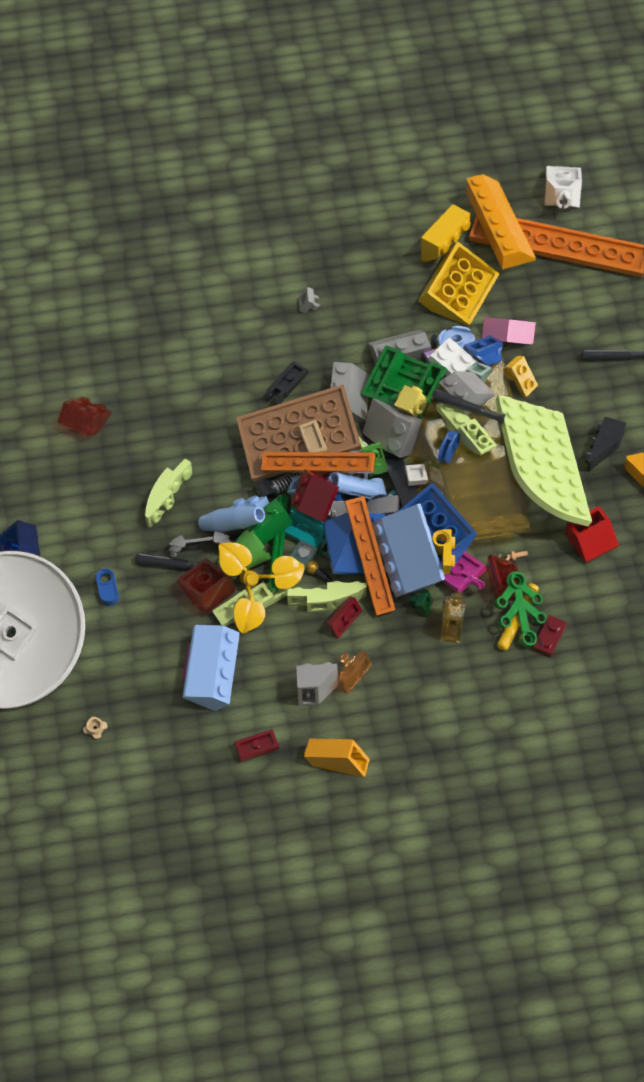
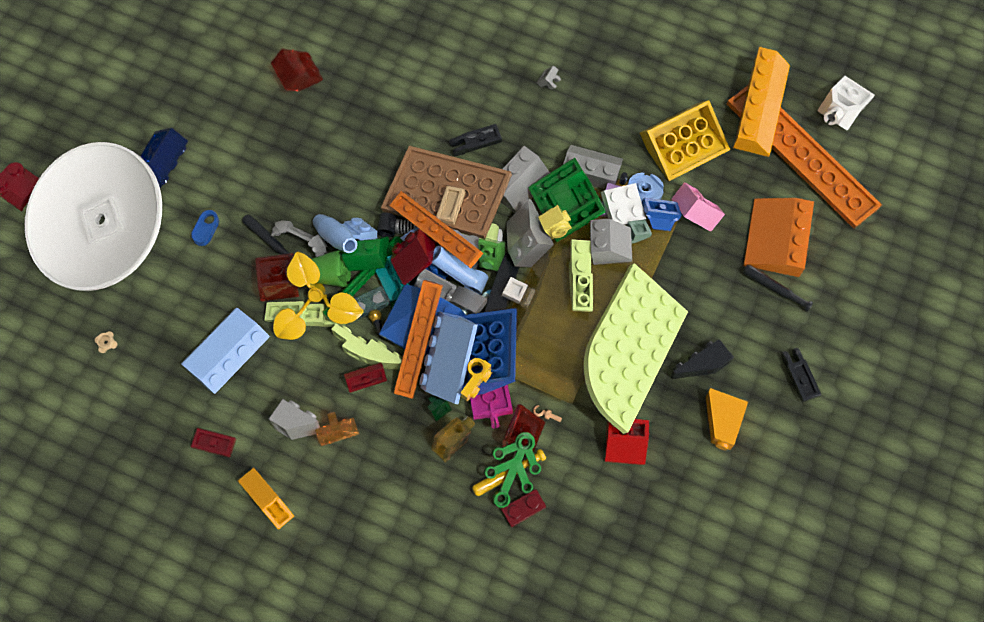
camera: 30 degrees right, 10 degrees up
yellowish green slope [145,459,192,528] -> none
yellow slope [421,204,471,262] -> none
black piece [432,389,506,425] -> none
blue piece [438,430,460,463] -> none
yellow plate [503,356,538,397] -> none
none -> orange slope [743,198,814,277]

